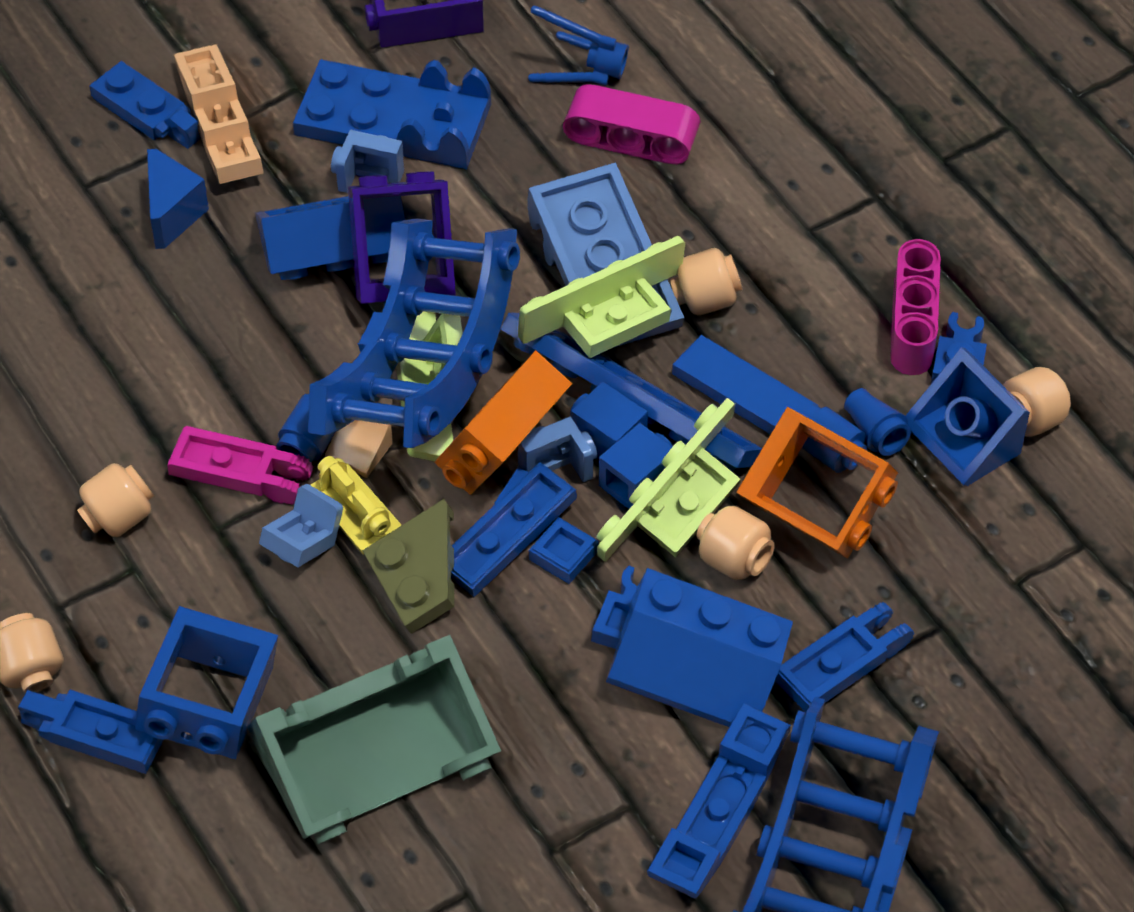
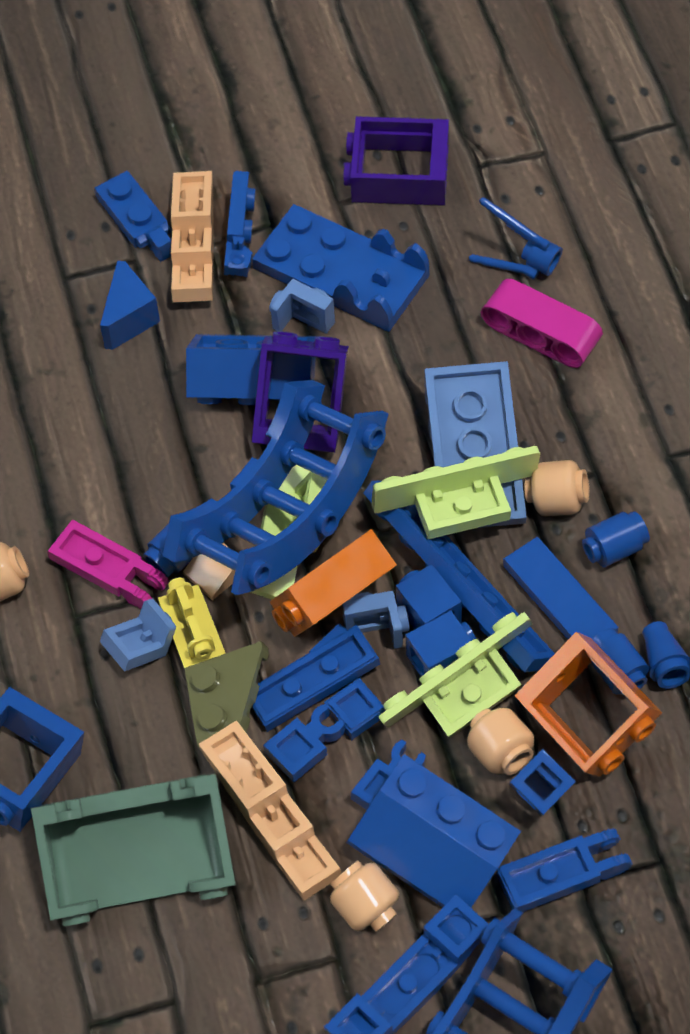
camera: 20 degrees right, 5 degrees up
none -> light nougat slope [199,720,341,901]
none -> blue hinge [224,171,256,277]
none -> blue plate [263,704,345,783]
none -> light nougat head [330,861,399,932]
none -> blue brick [509,749,576,816]
none -> blue brick [582,511,650,568]

